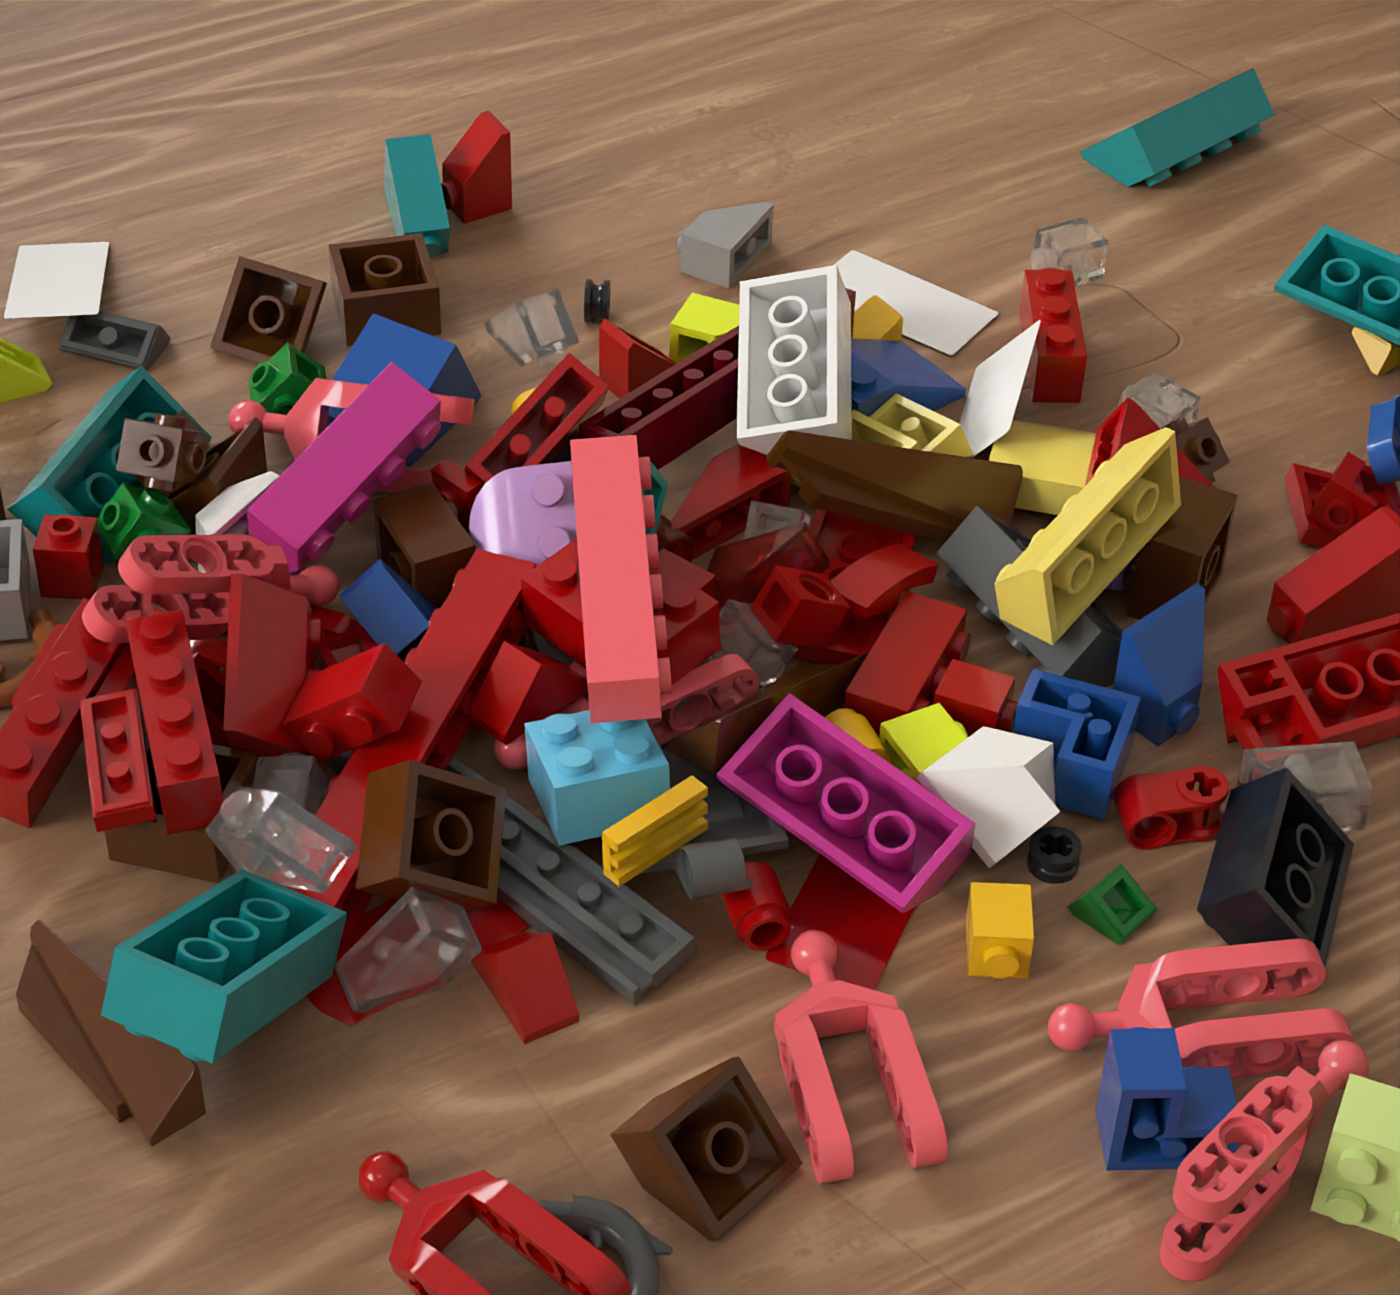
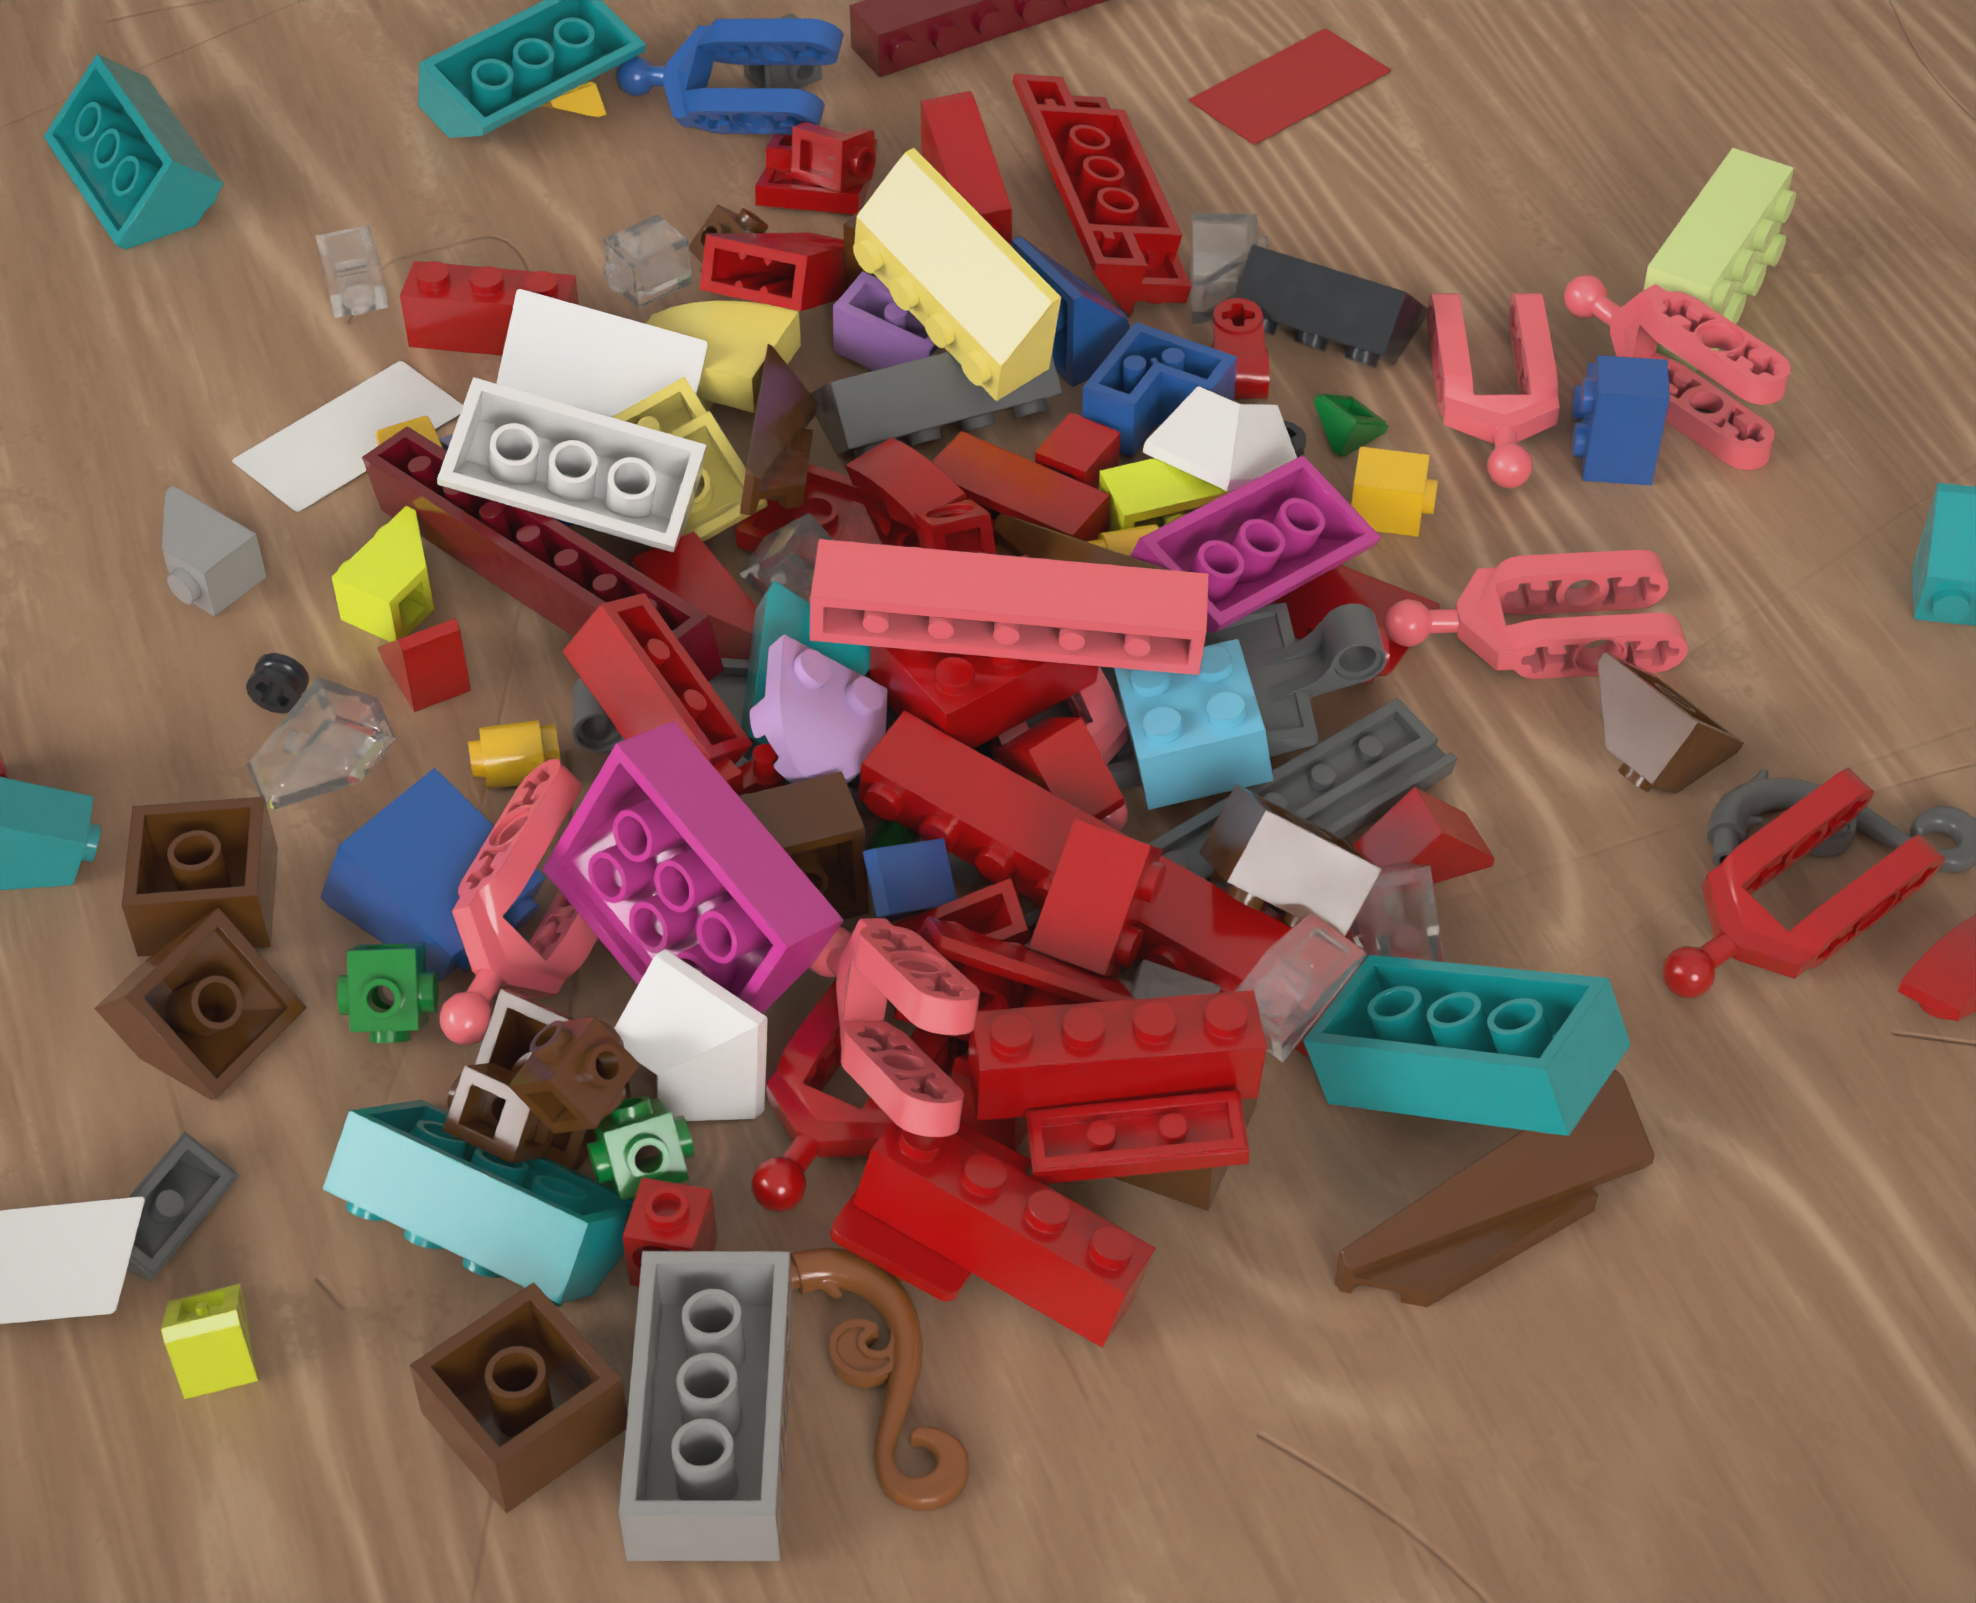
camera: 80 degrees left, 5 degrees up
yellow tile [602,775,708,887] -> none

